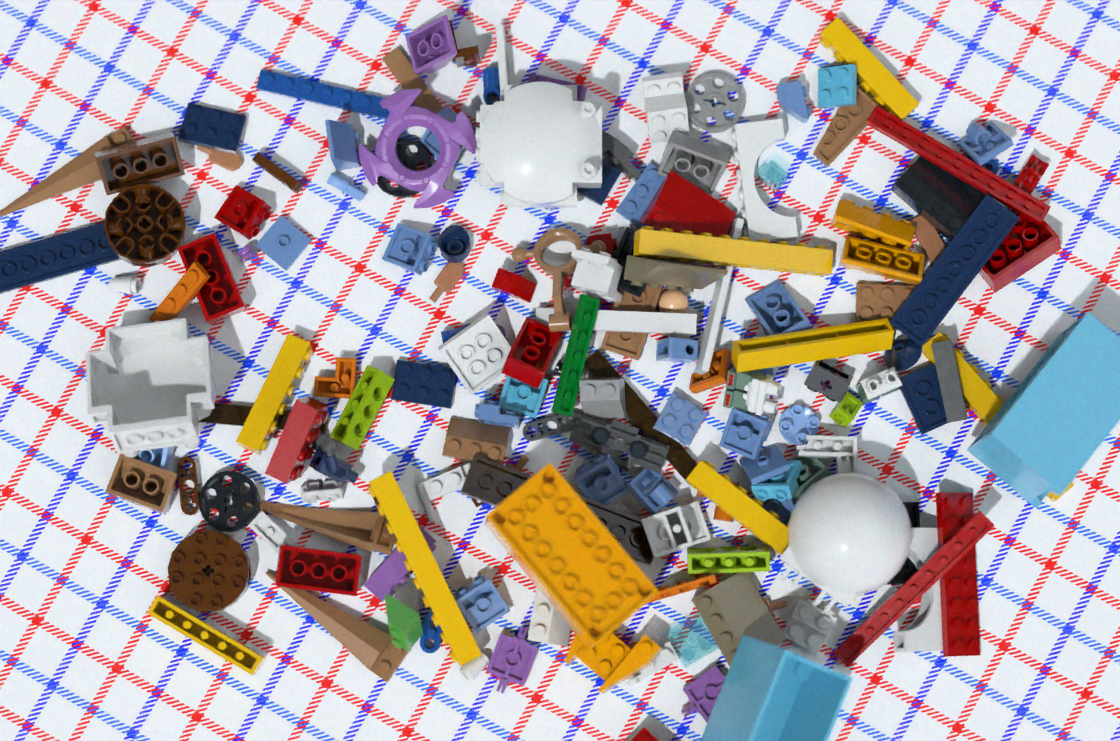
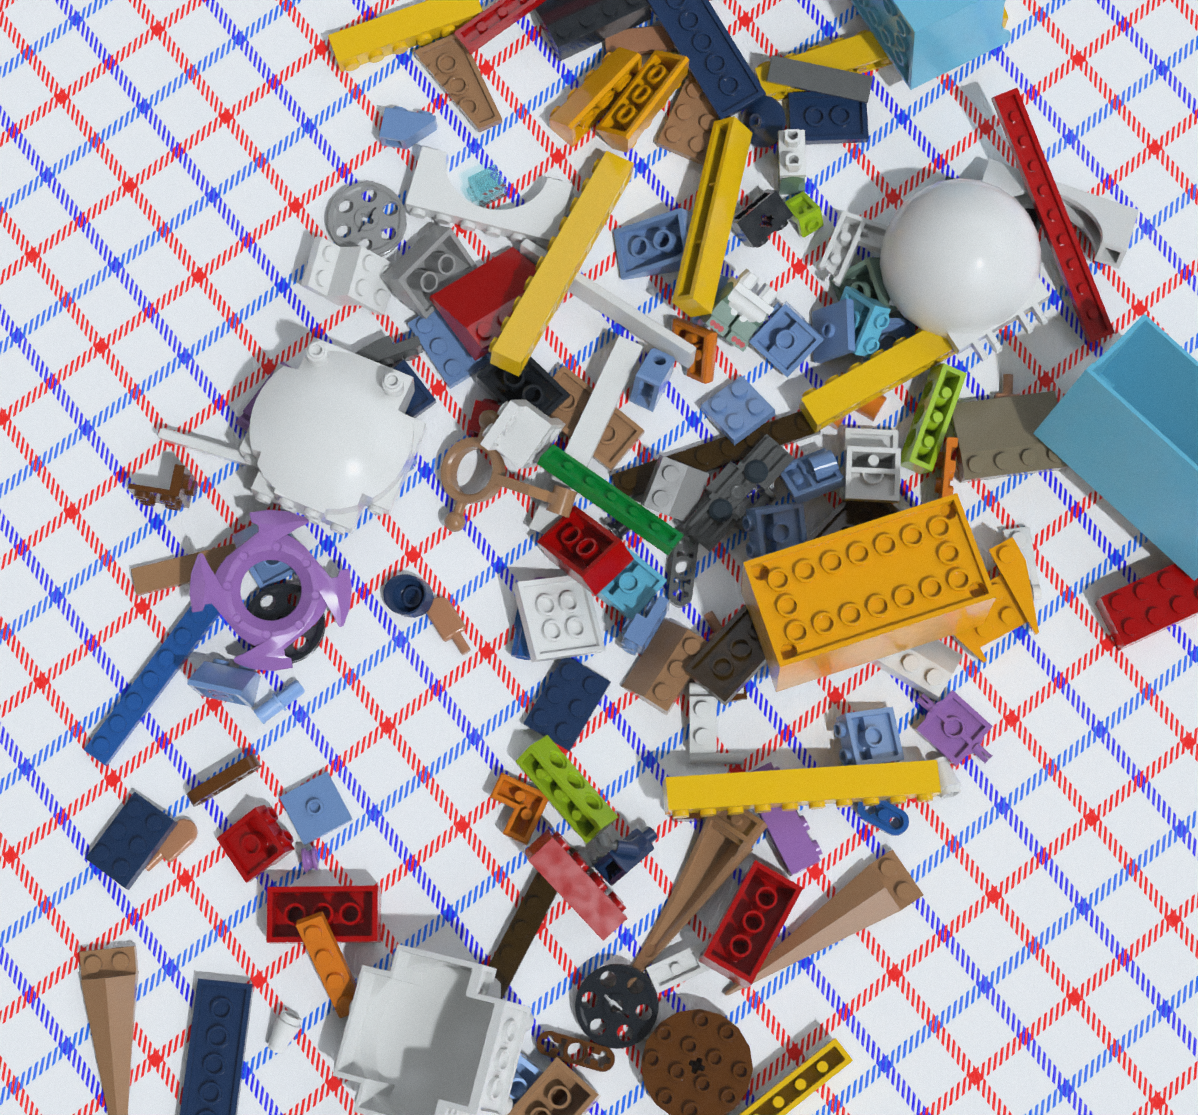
camera: 65 degrees left, 5 degrees down
reddish brown brick [94,132,185,196] -> none
reddish brown brick [104,184,186,267] -> none
yellow brick [236,333,313,455] -> none
white hinge [300,480,343,504] -> none
medium blue plate [382,223,438,276] -> none
bright green slope [385,594,423,651] -> none
medium lavender slope [405,15,458,74] -> none
blue piece [483,67,500,105] -> none
red slope [492,268,537,303] -> none
dark tan slope [624,255,728,292] -> none
light nougat hair [658,289,689,313] -> none
clear light blue plate [665,613,719,668] -> none
medium lavender plate [681,665,726,723] -> none
light blue dish [779,404,819,445] -> none
white plate [782,598,837,655] -> none
medium azure plate [818,64,857,109] -> none
red plate [936,492,981,657] -> none

